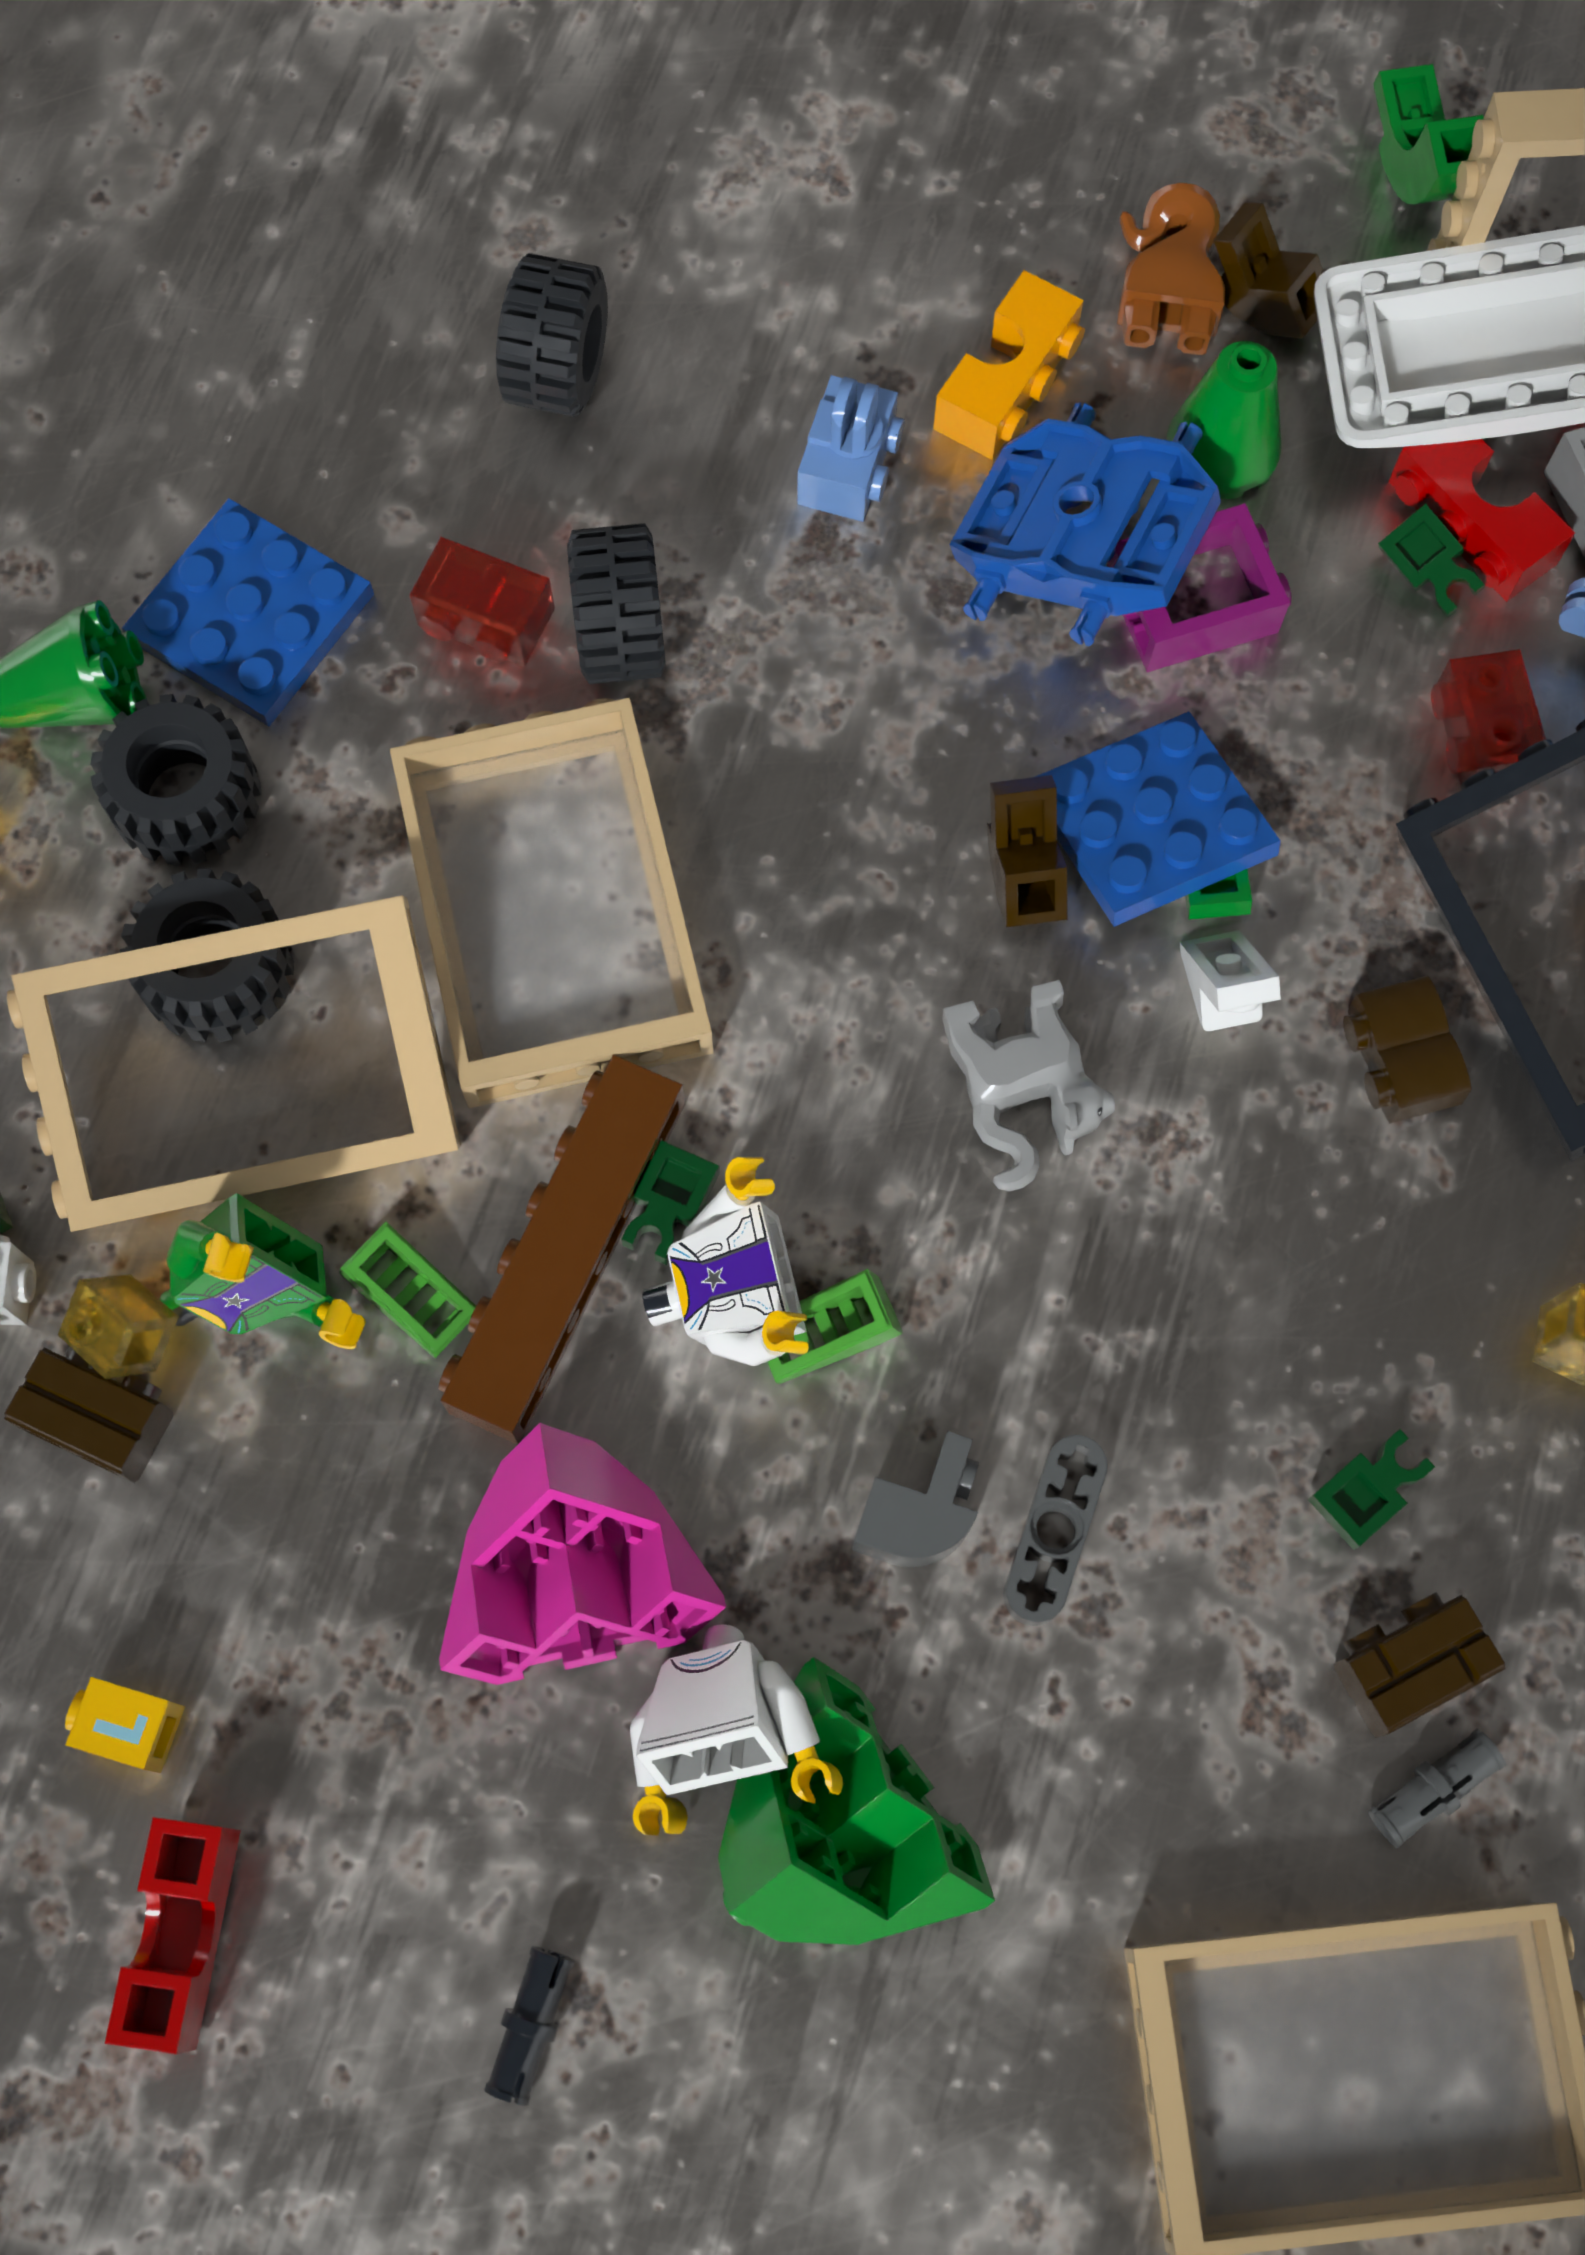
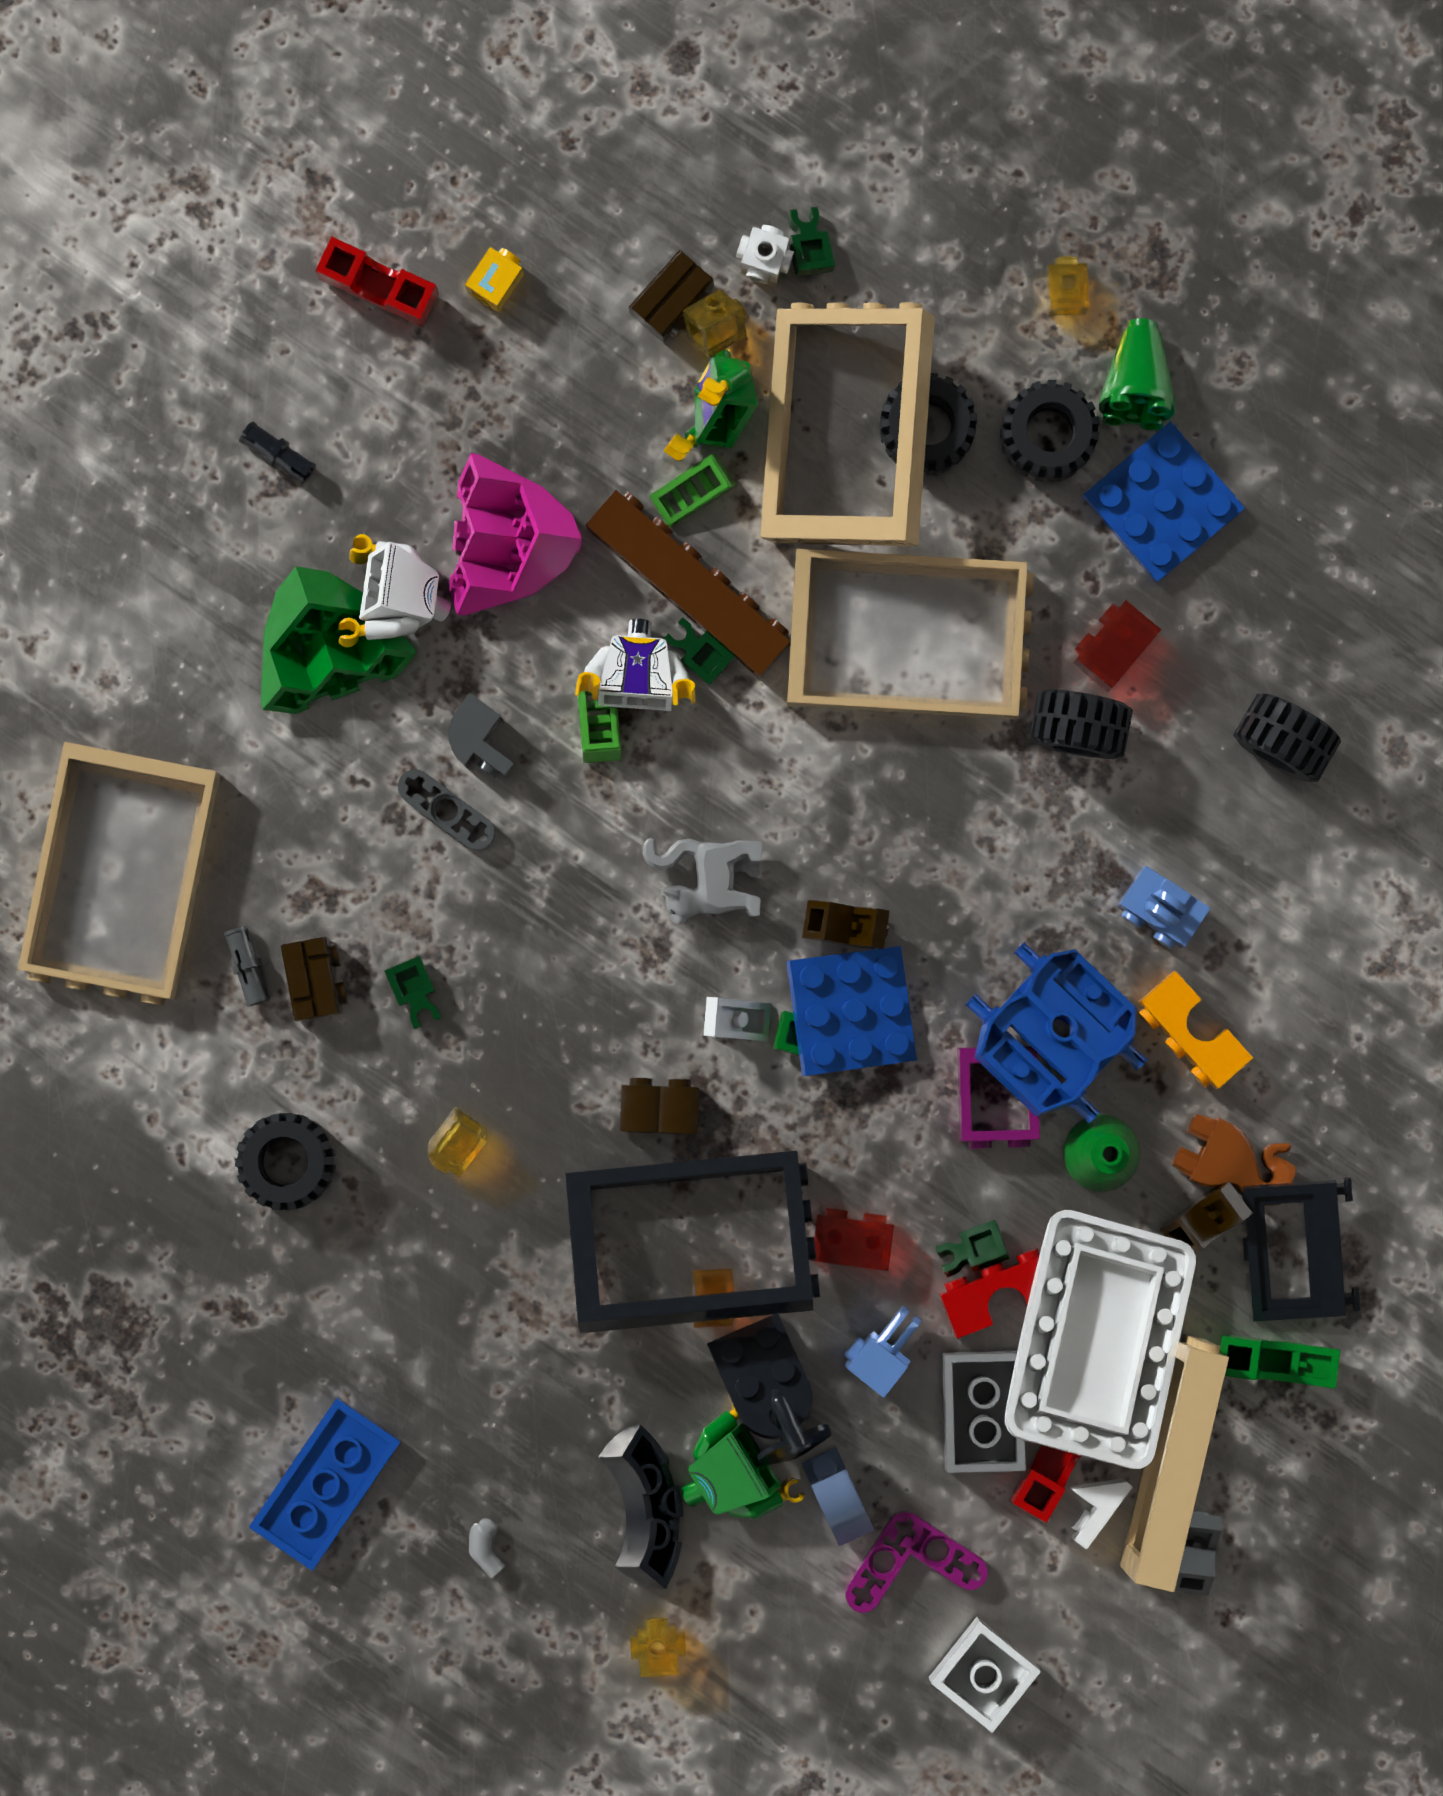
camera: 105 degrees right, 15 degrees up
none -> black piece [1242,1177,1361,1322]

